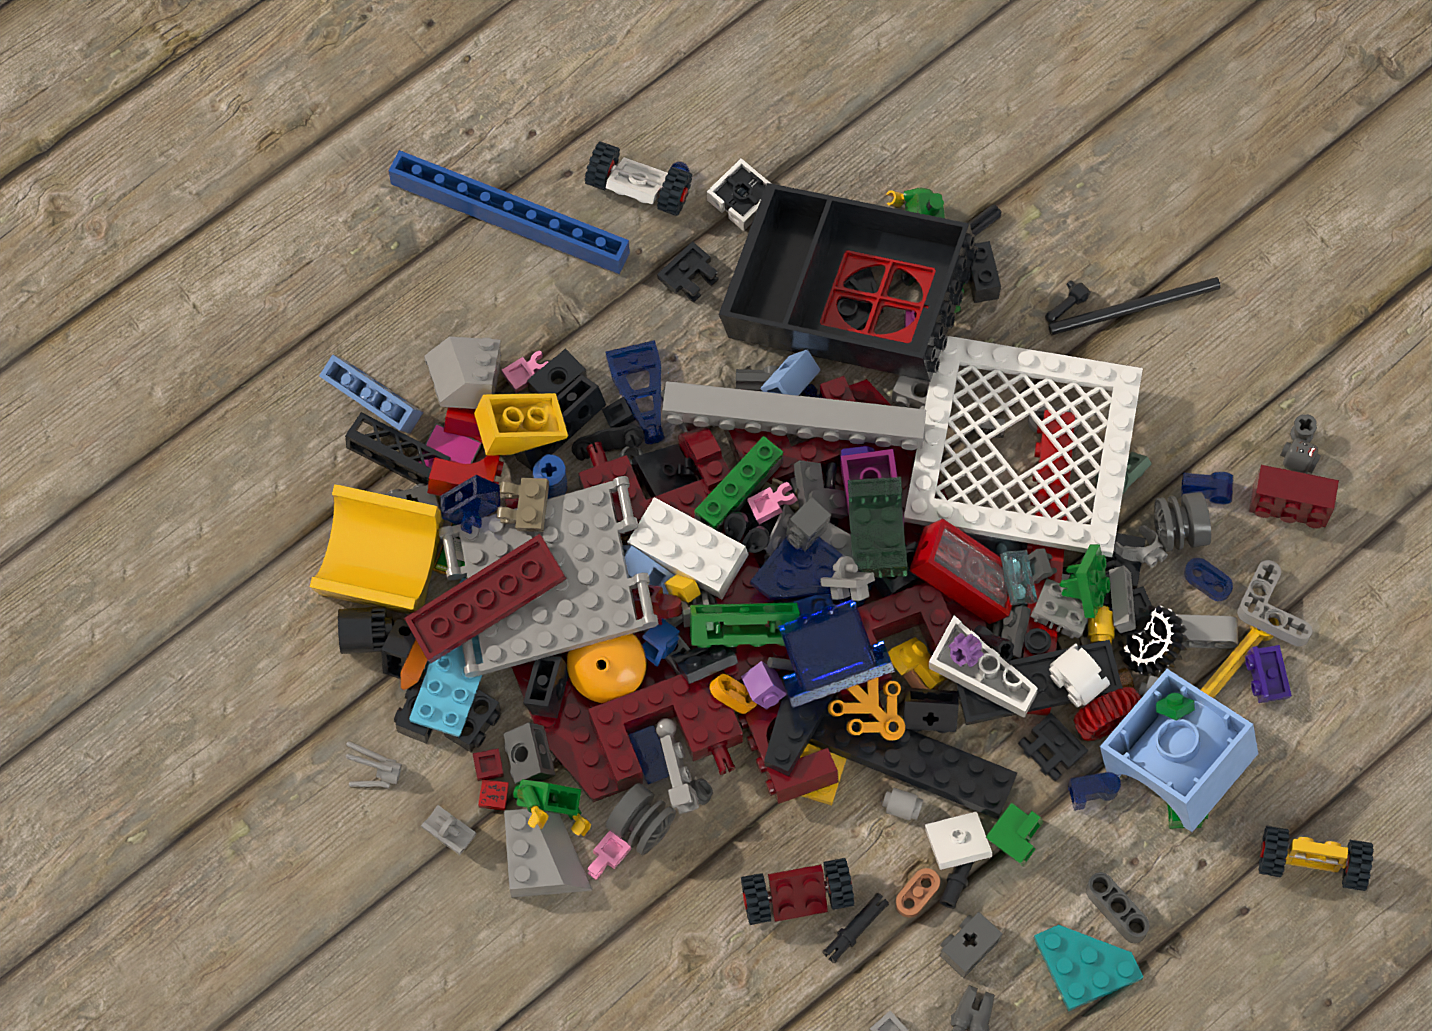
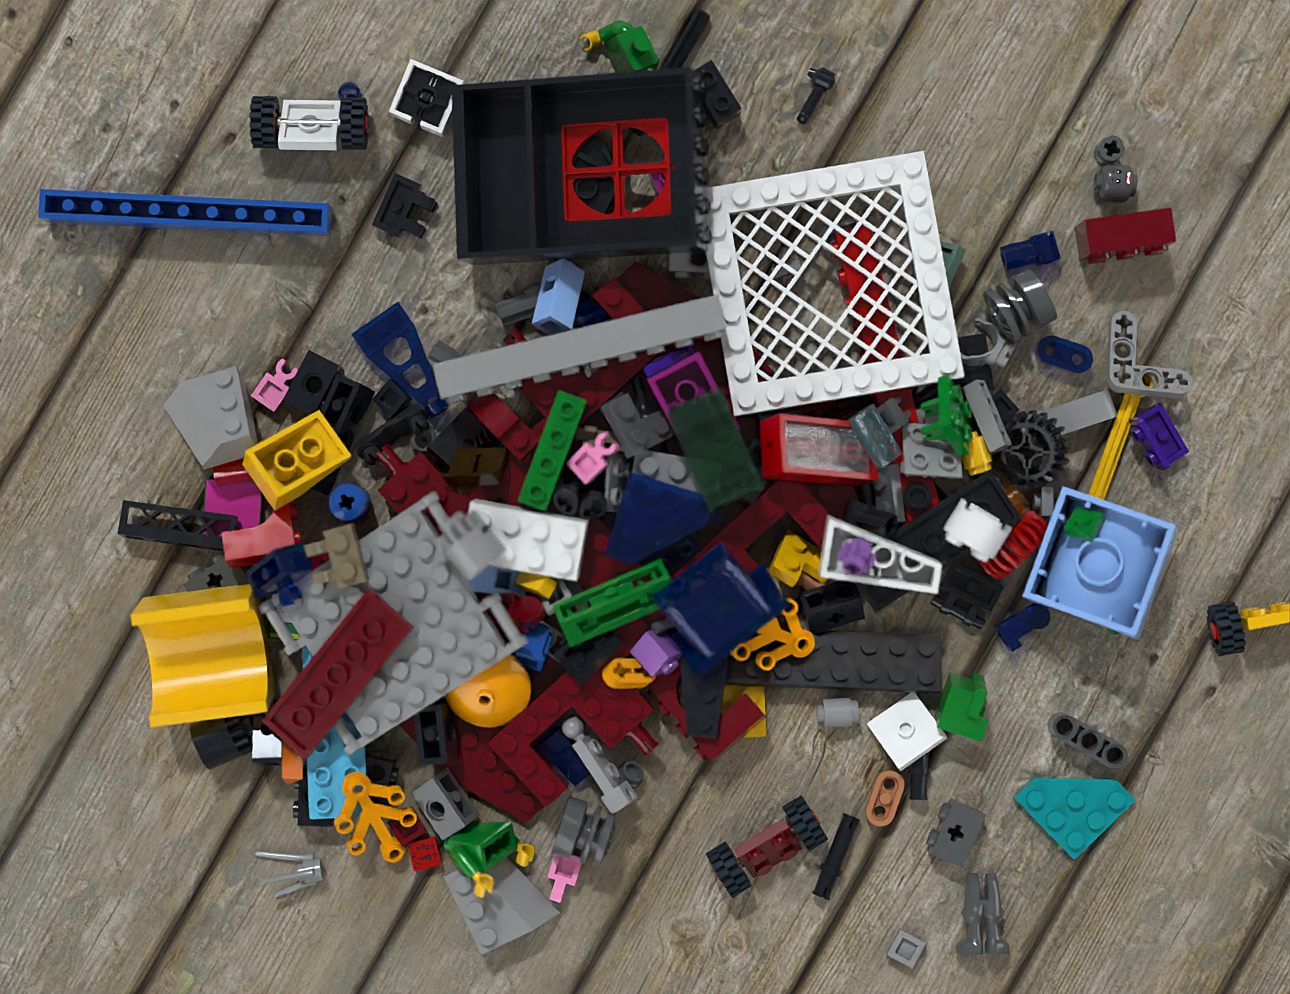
camera: 20 degrees left, 20 degrees up
medium blue brick [319,355,424,434] -> none
light grey hips [421,805,477,855] -> none
dark grey brick [786,497,831,552] -> none
light grey hips [821,556,875,601] -> none
black piece [1048,277,1221,336] -> none
none -> light orange plant [334,772,417,863]
none -> light grey gear [435,510,507,582]
none -> dark brown piece [441,447,509,486]

